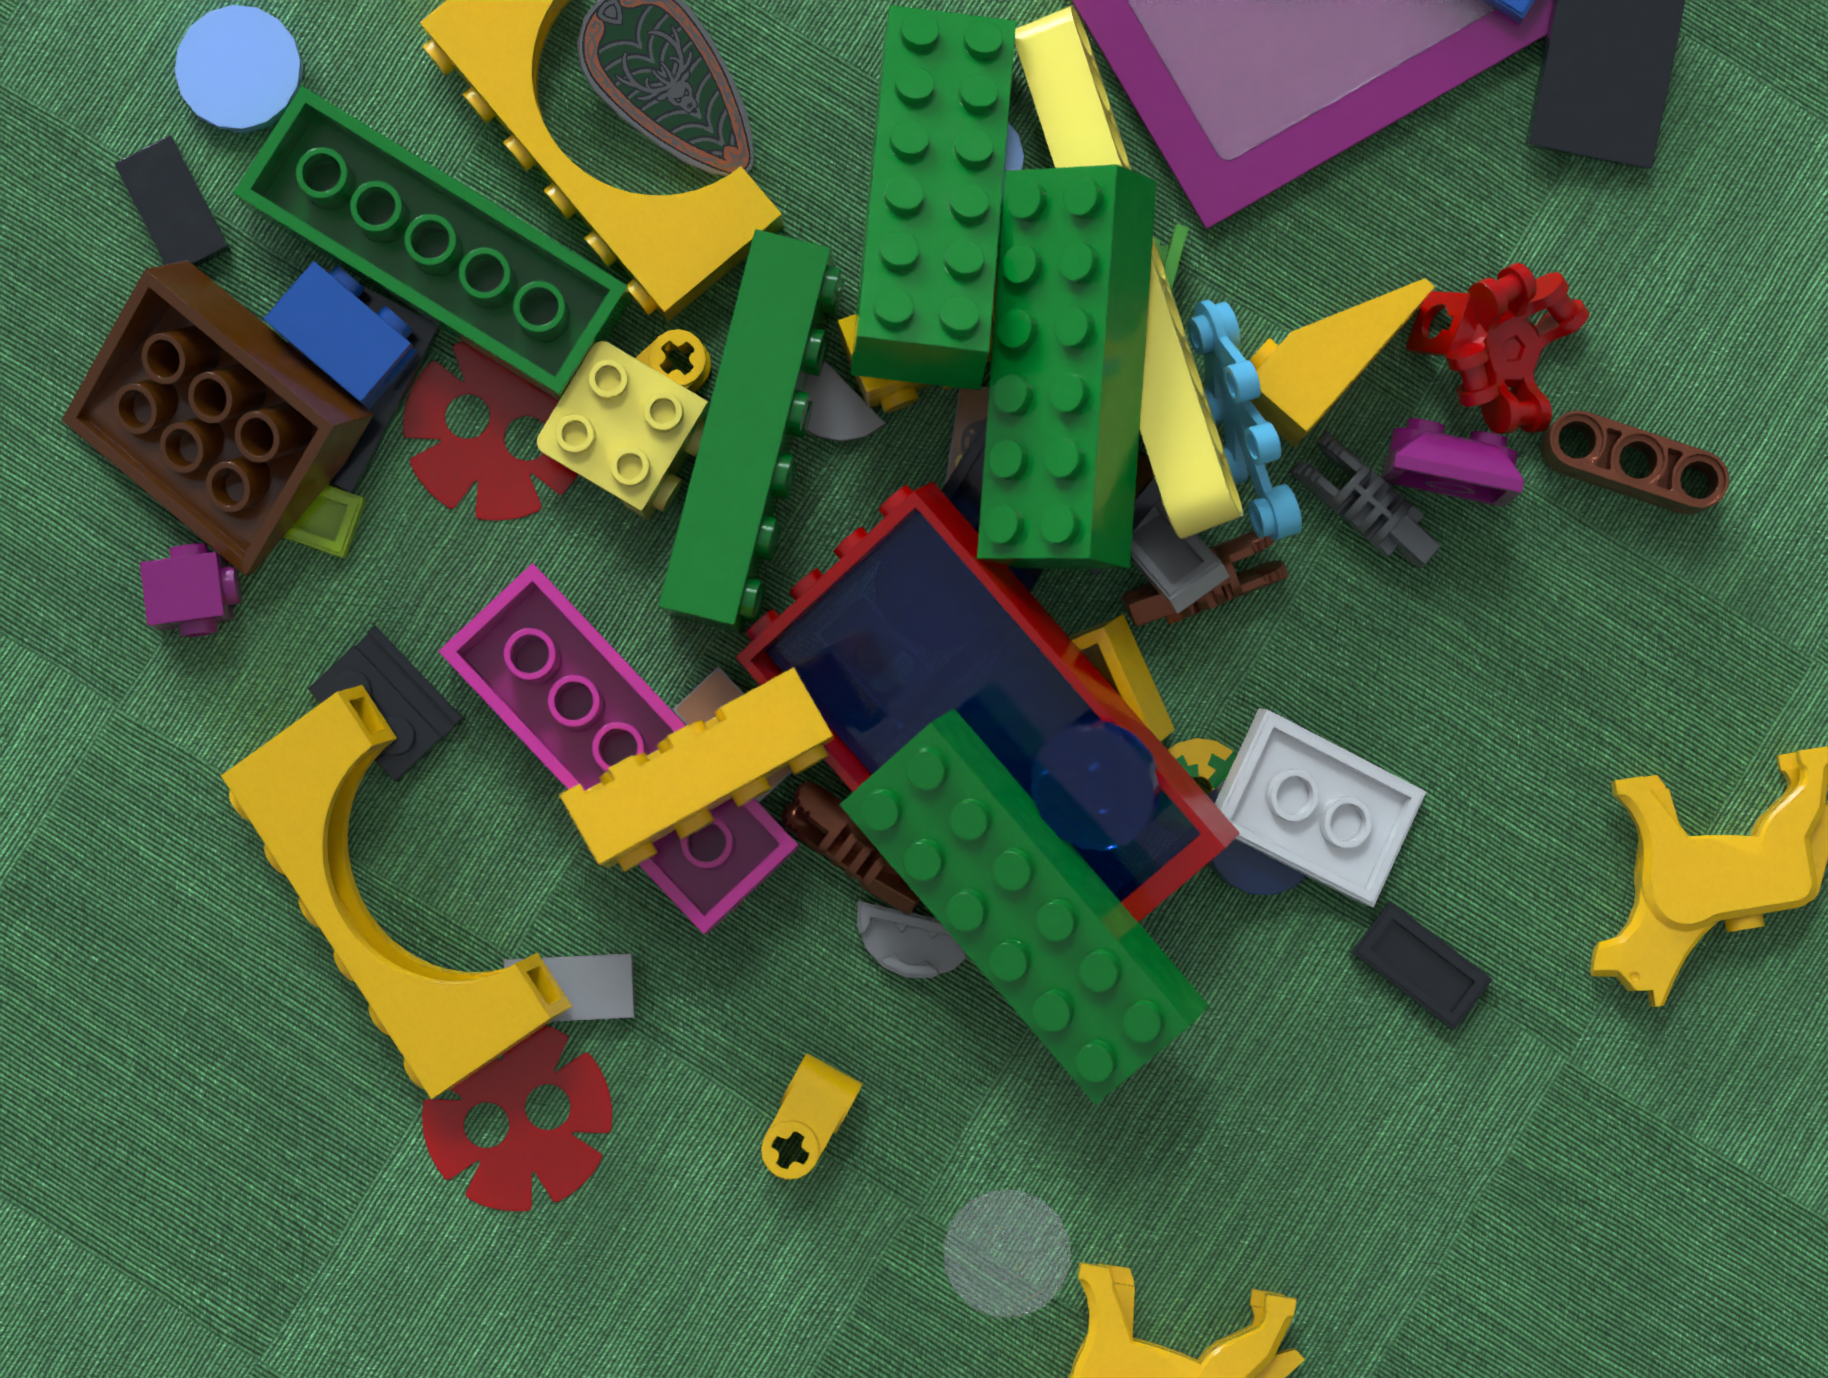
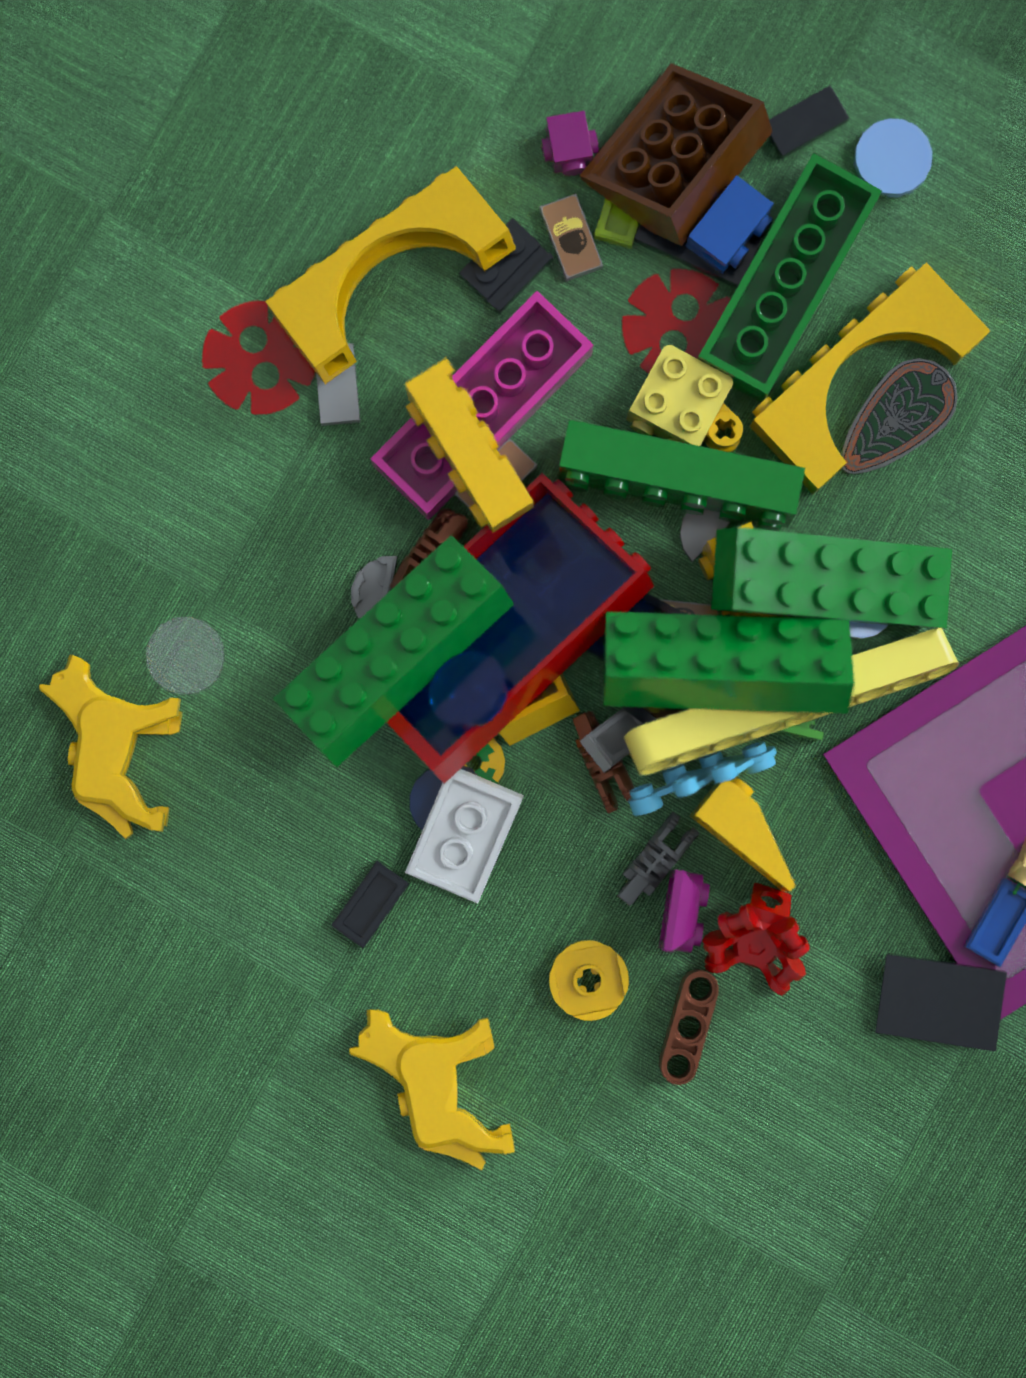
camera: 85 degrees right, 0 degrees up
yellow piece [761,1053,863,1179] -> none
none -> tile [540,194,603,282]
none -> yellow plate [549,940,629,1021]

